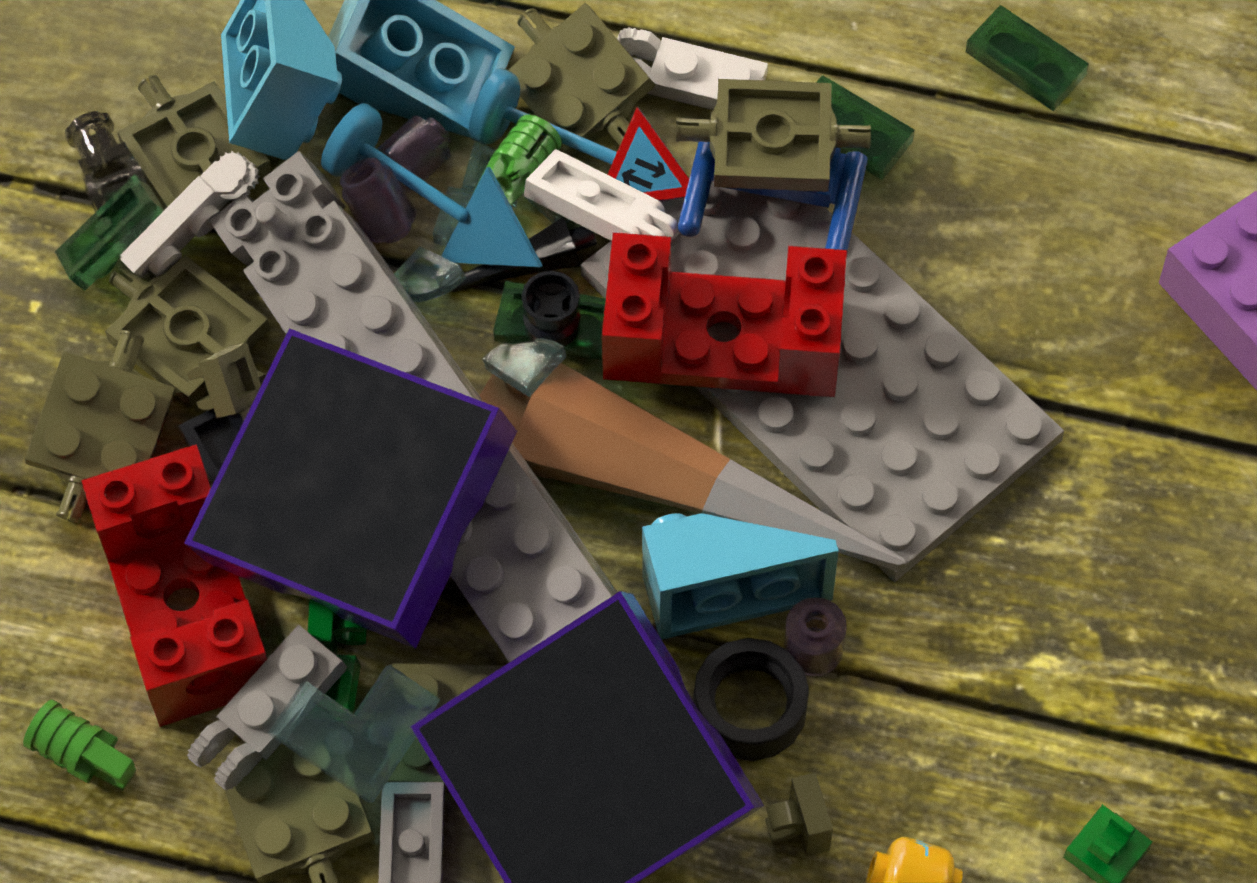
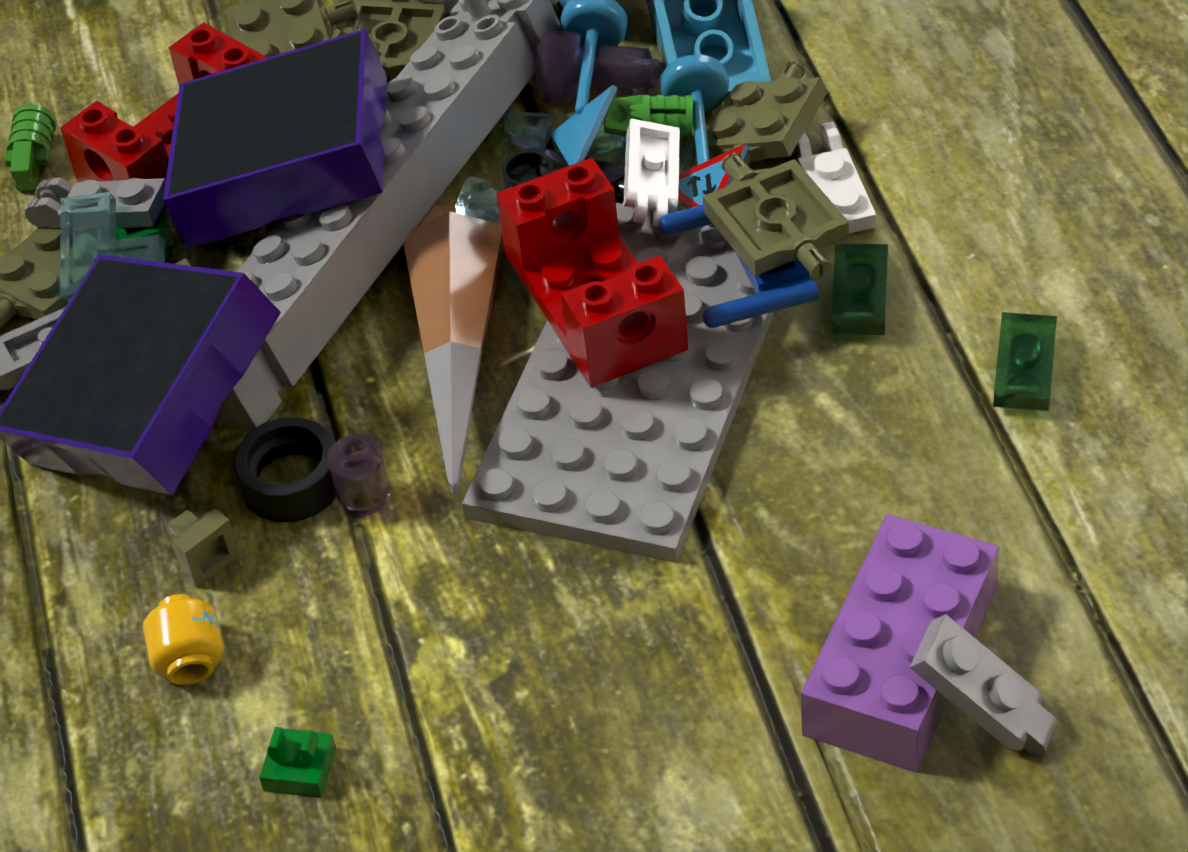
camera: 65 degrees right, 15 degrees down
medium azure slope [642,513,839,640] -> none

